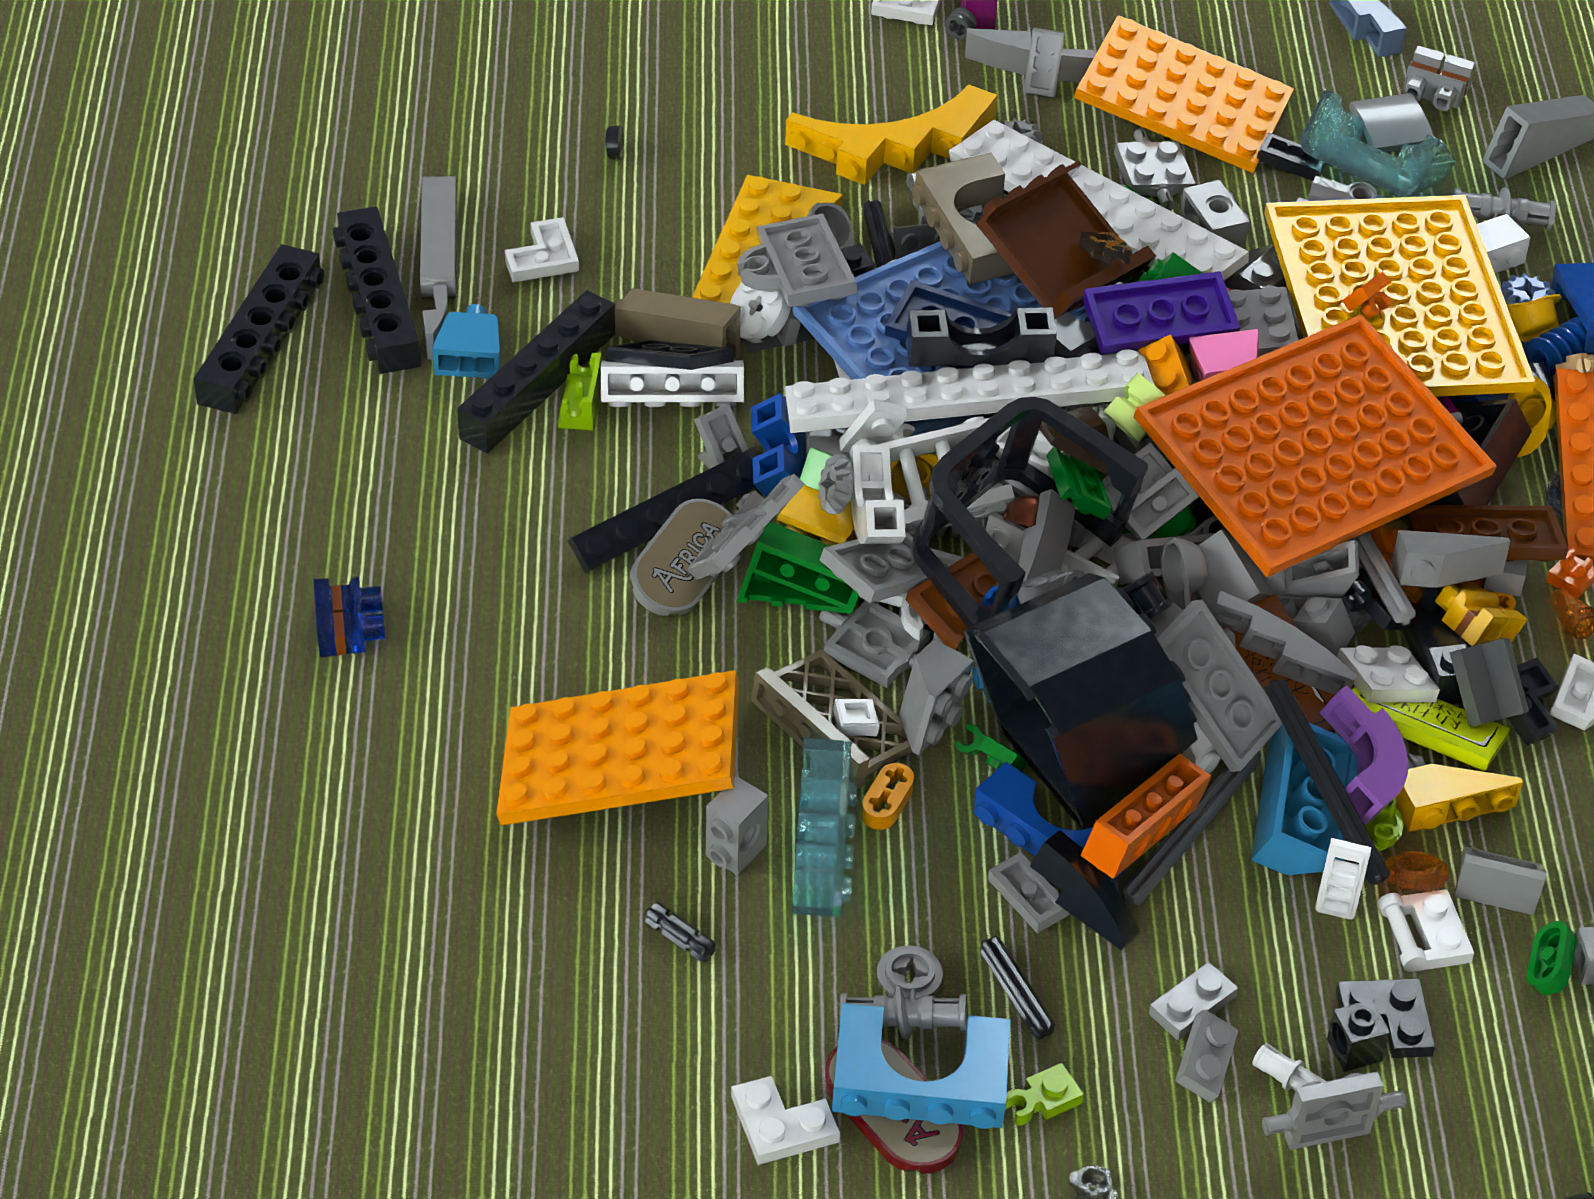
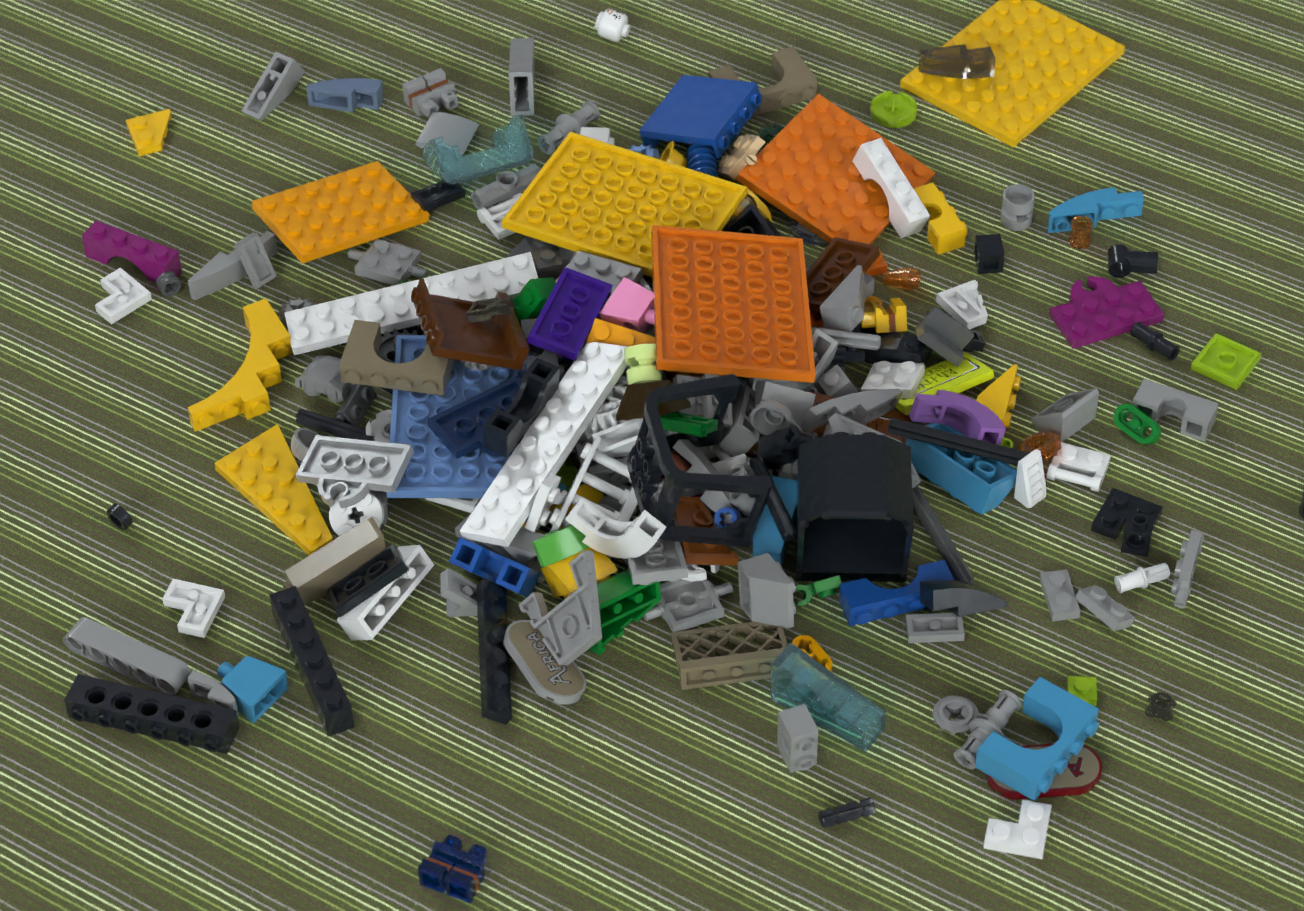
camera: 55 degrees left, 0 degrees up
black brick [193,244,324,414] -> none
light orange plate [496,670,740,826] -> none
lime hinge [558,353,602,431] -> none
light grey gear [818,454,854,514] -> none
white tile [833,699,879,736] -> none
black axle [980,936,1055,1039] -> none
orange brick [1081,754,1212,879] -> none
light grey brick [1180,180,1250,247] -> none
orange tile [1342,272,1392,319] -> none

